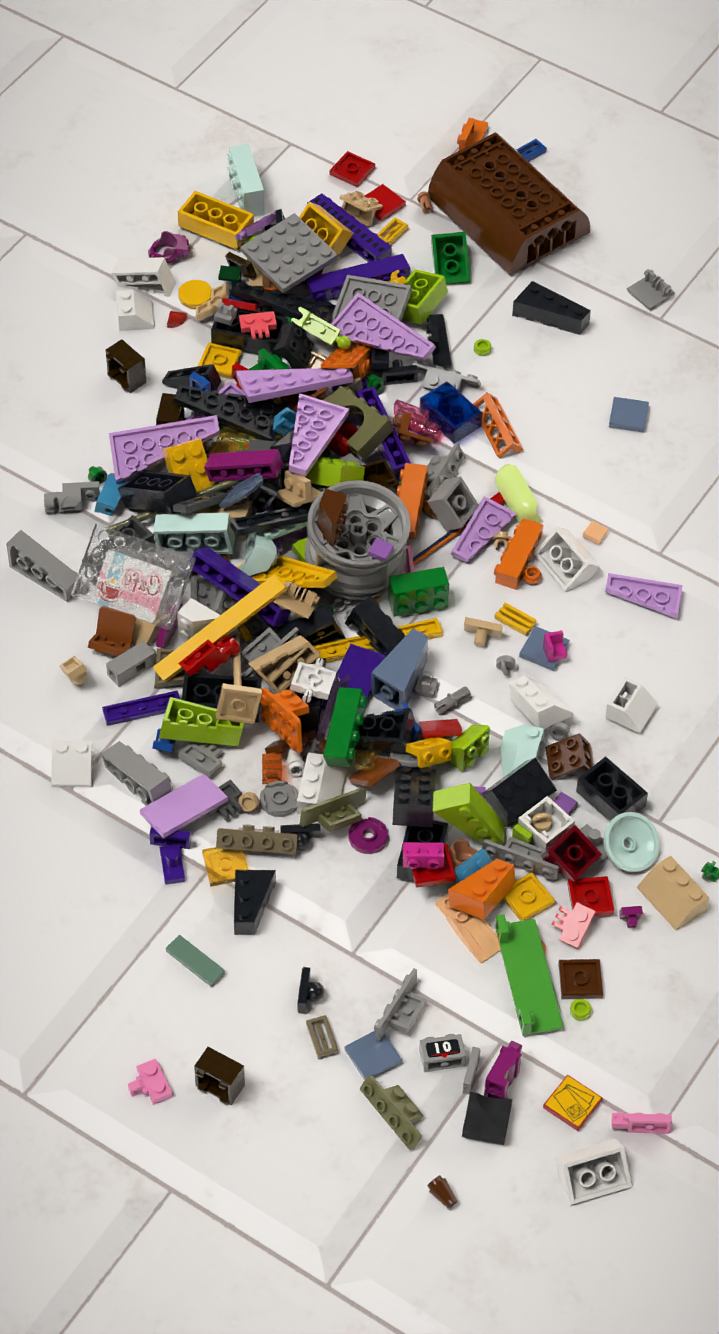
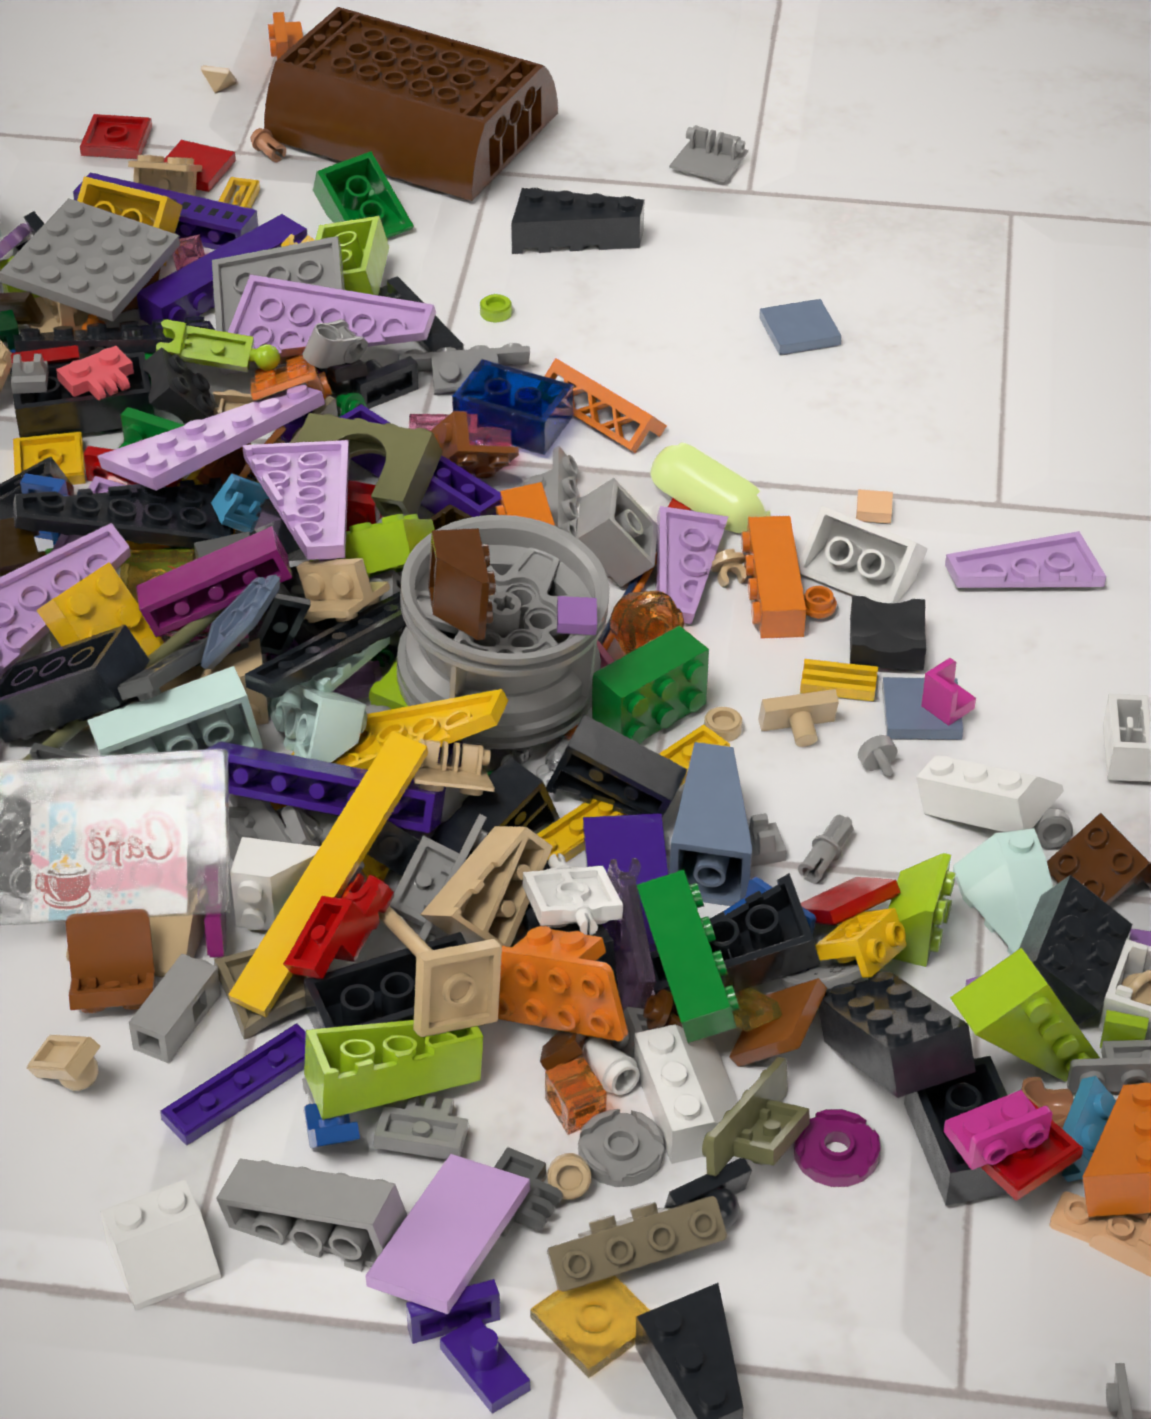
camera: 25 degrees left, 10 degrees down
none -> clear pink slope [172,234,205,271]
none -> tan slope [201,65,237,93]
none -> light grey piece [302,319,368,368]
none -> clear orange cone [610,591,684,655]
none -> tan tile [704,707,742,742]
none -> black brick [850,596,926,670]

